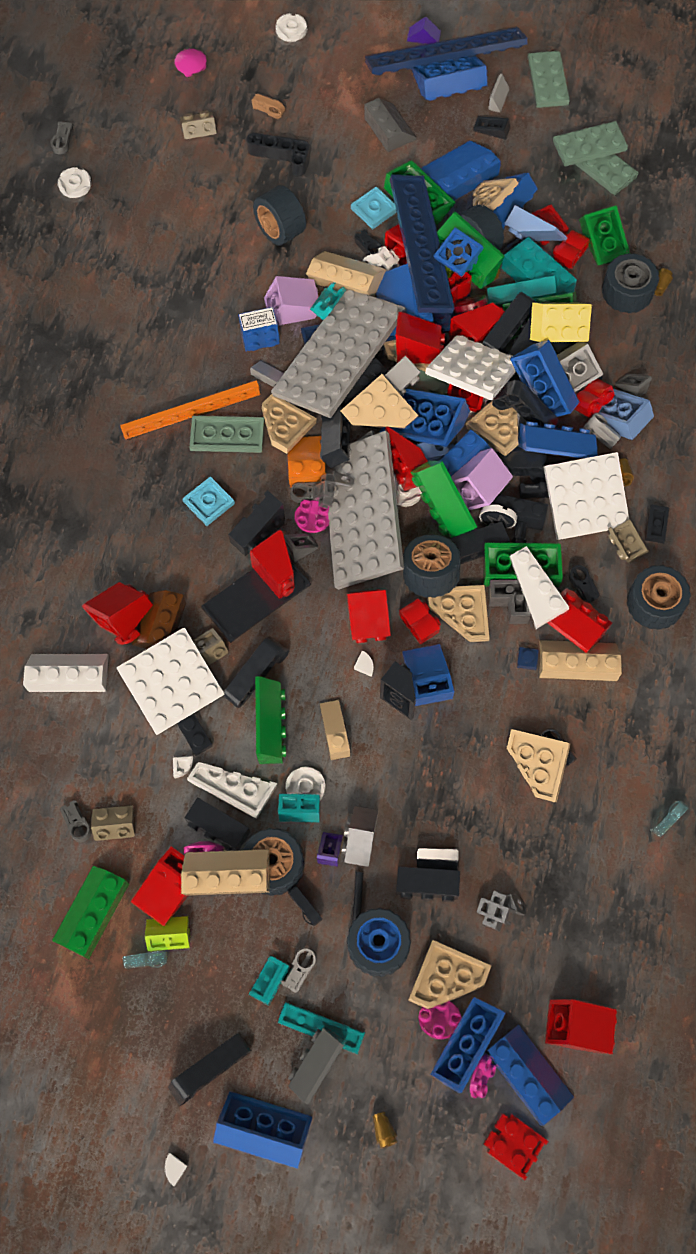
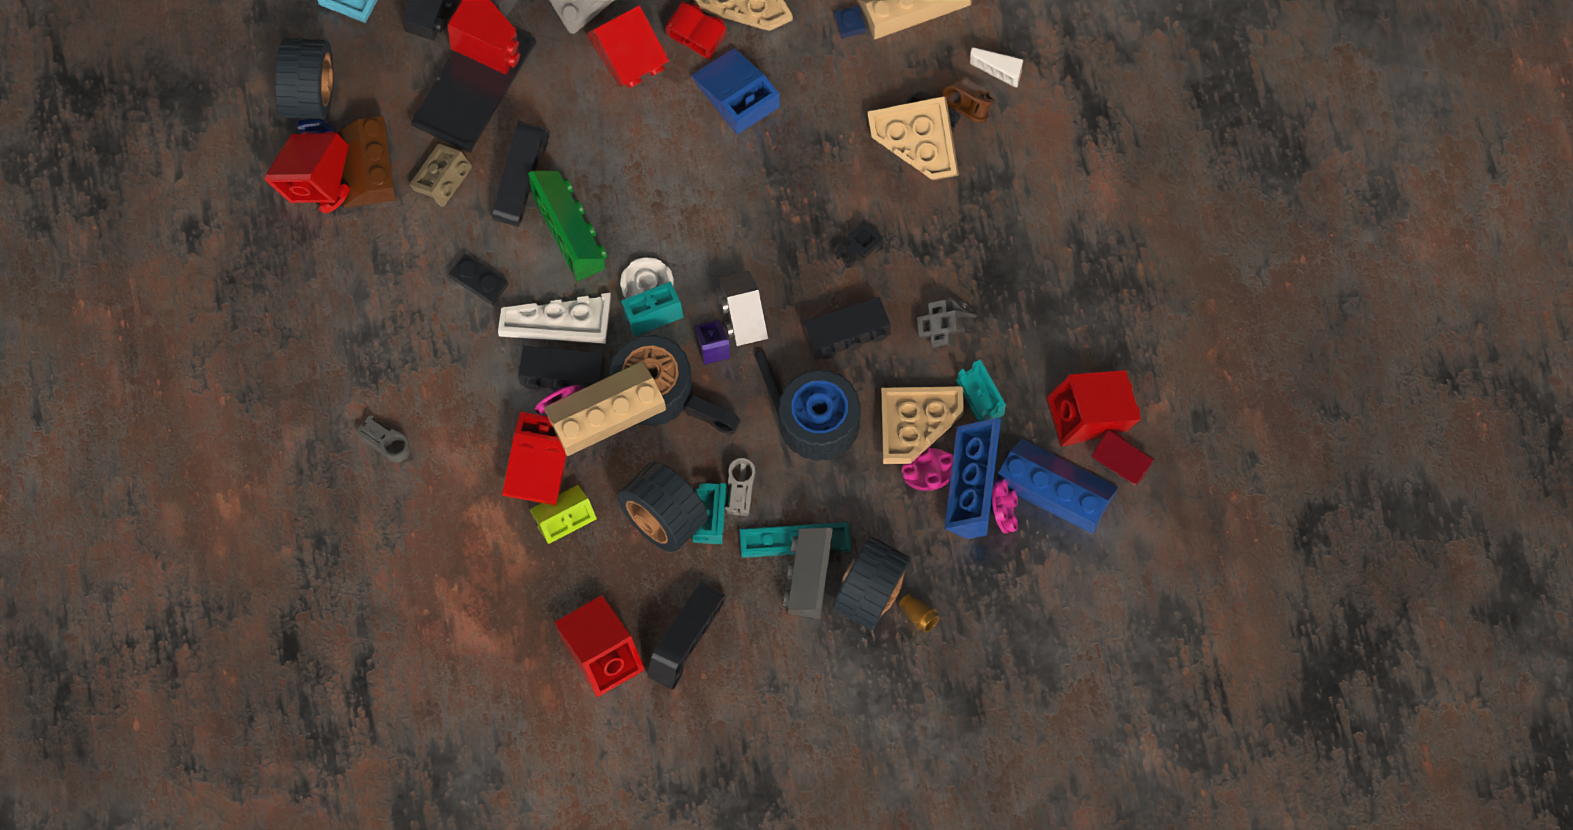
camera: 25 degrees left, 0 degrees up
white slope [23,654,109,692] -> none
green slope [52,866,129,959] -> none
dark tan bracket [91,805,135,841] -> none
white plate [116,628,224,735] -> none
clear light blue piece [123,951,168,969] -> none
white tile [165,1153,188,1186] -> none
white tile [173,756,194,778] -> none
blue slope [213,1091,313,1169] -> none
tan slope [320,700,350,760] -> none
white tile [354,651,373,677] -> none
black slope [380,661,416,720] -> none
slope [417,848,459,871] -> none
red plate [484,1113,549,1181] -> none
clear light blue piece [652,801,689,838] -> none
none -> black wheel [275,38,334,119]
none -> clear blue arm [297,119,336,134]
none -> red slope [554,595,645,697]
none -> black wheel [618,461,708,552]
none -> black wheel [832,537,911,630]
none -> black plate [836,221,883,268]
none -> reddish brown piece [942,77,996,123]
none -> teal hinge [955,360,1006,422]
none -> white slope [970,48,1023,87]
none -> dark red slope [1091,429,1155,486]

